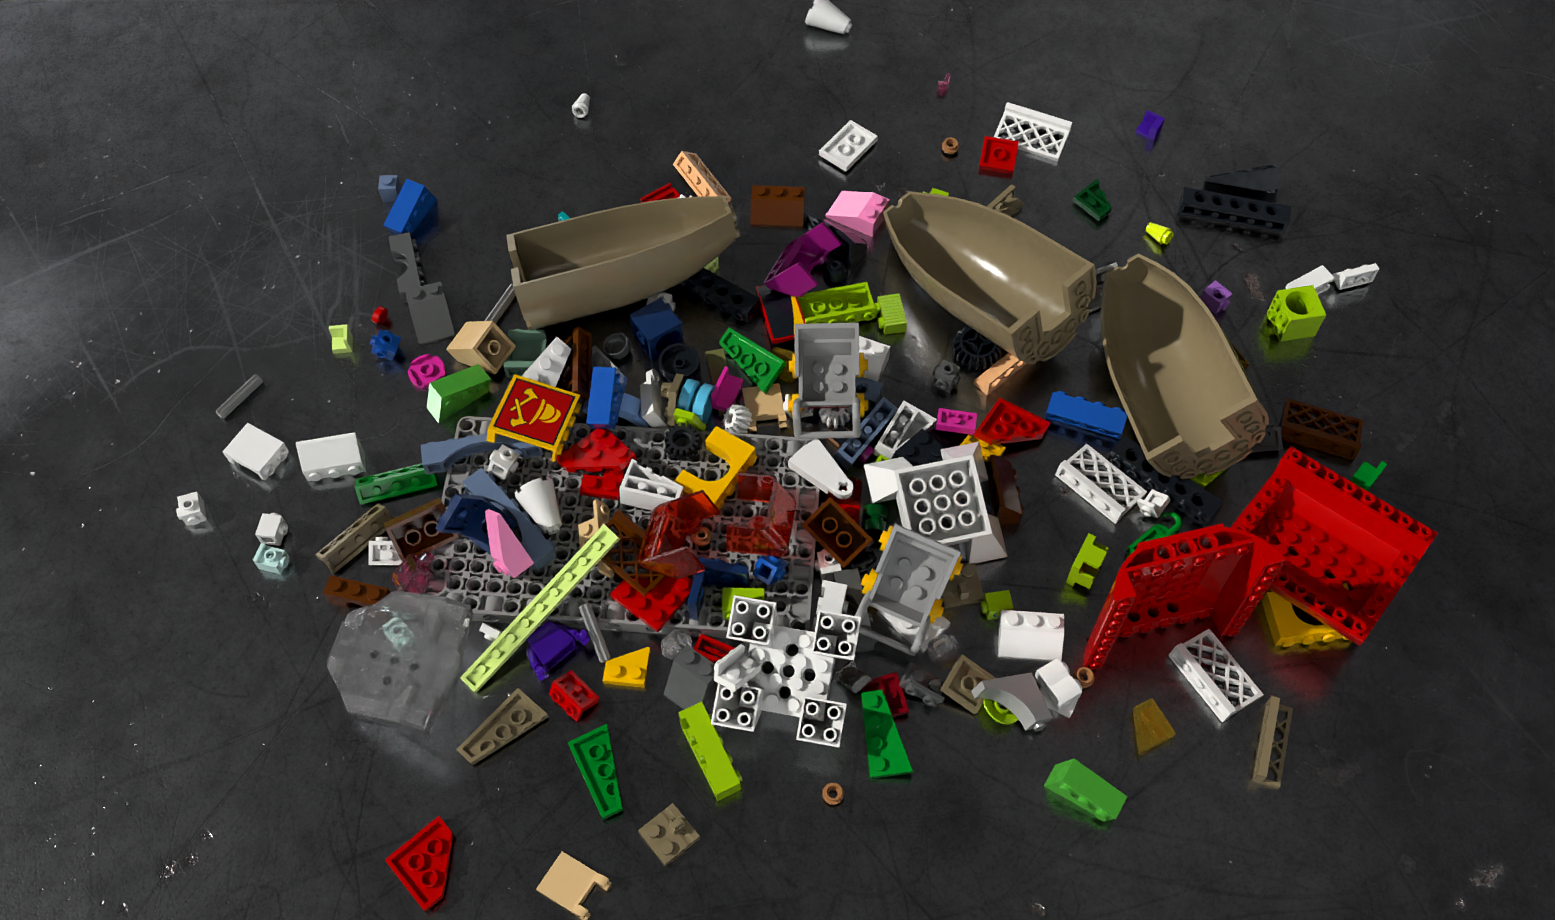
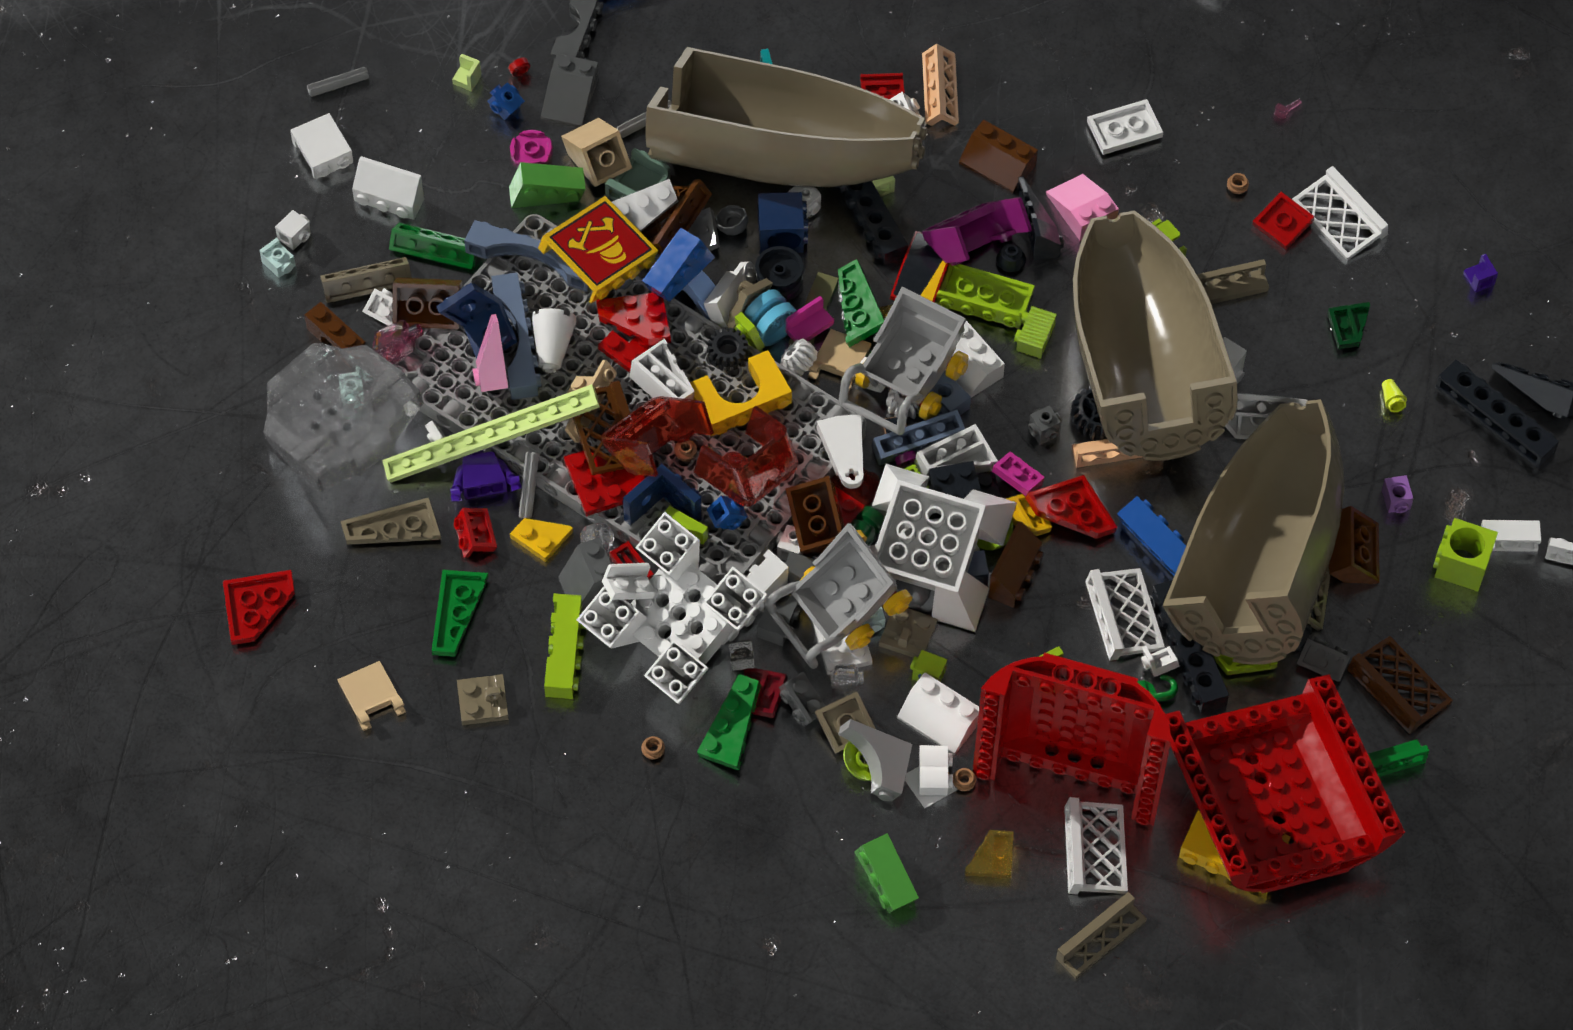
camera: 30 degrees right, 0 degrees up
white brick [176,492,207,526] -> none
white brick [487,444,520,481] -> none

